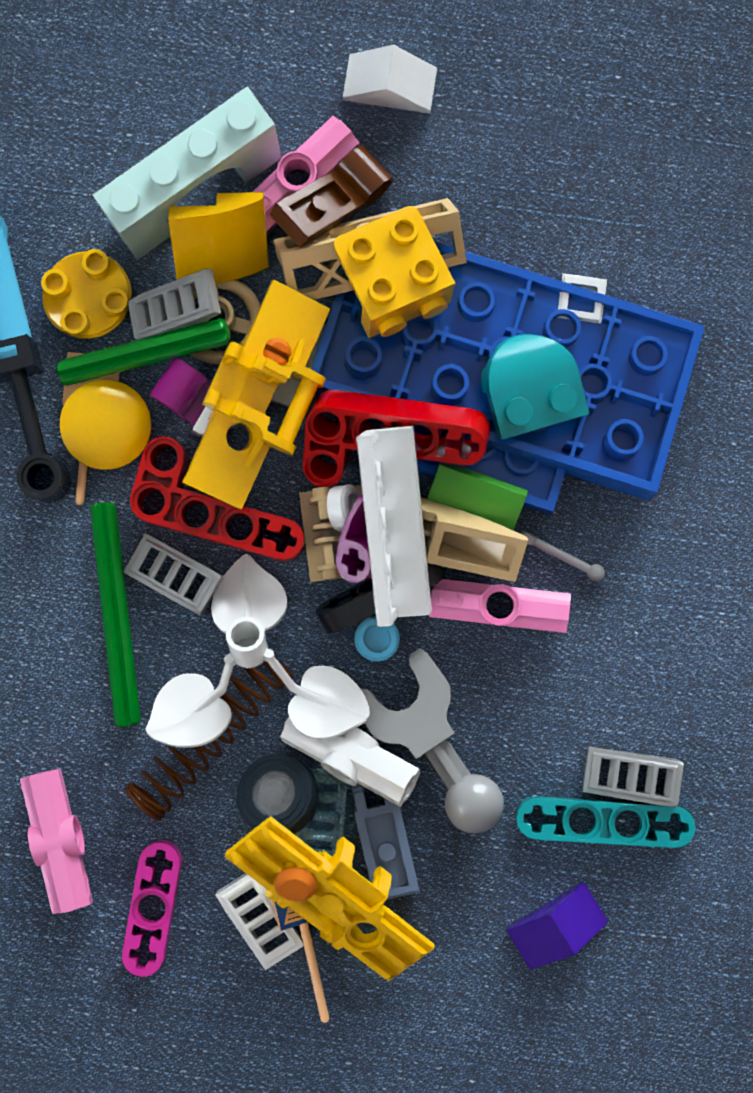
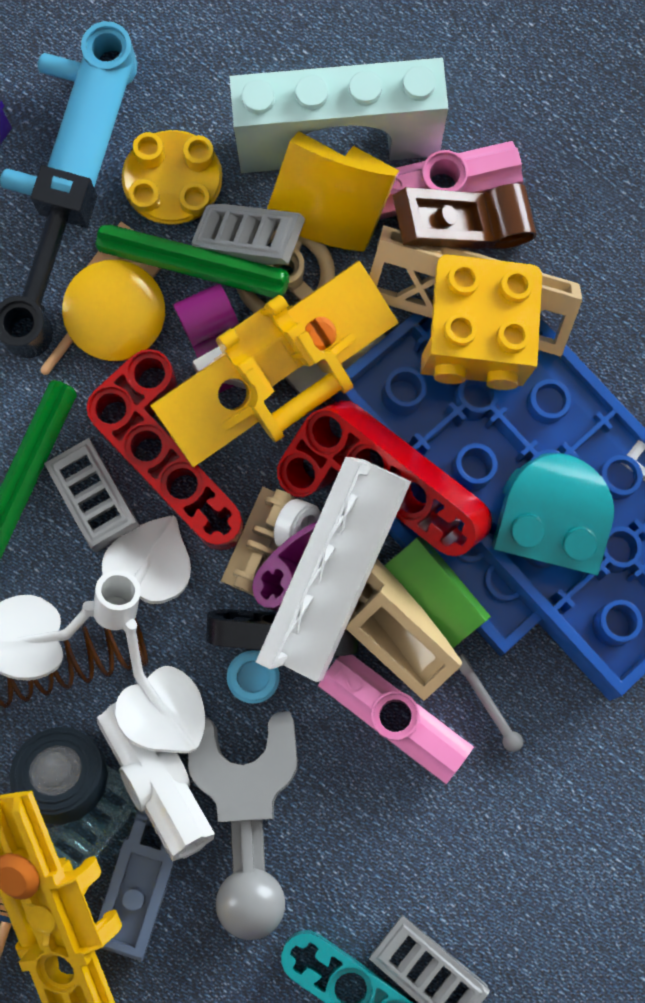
camera: 30 degrees right, 5 degrees down
white slope [343,45,437,114] -> none

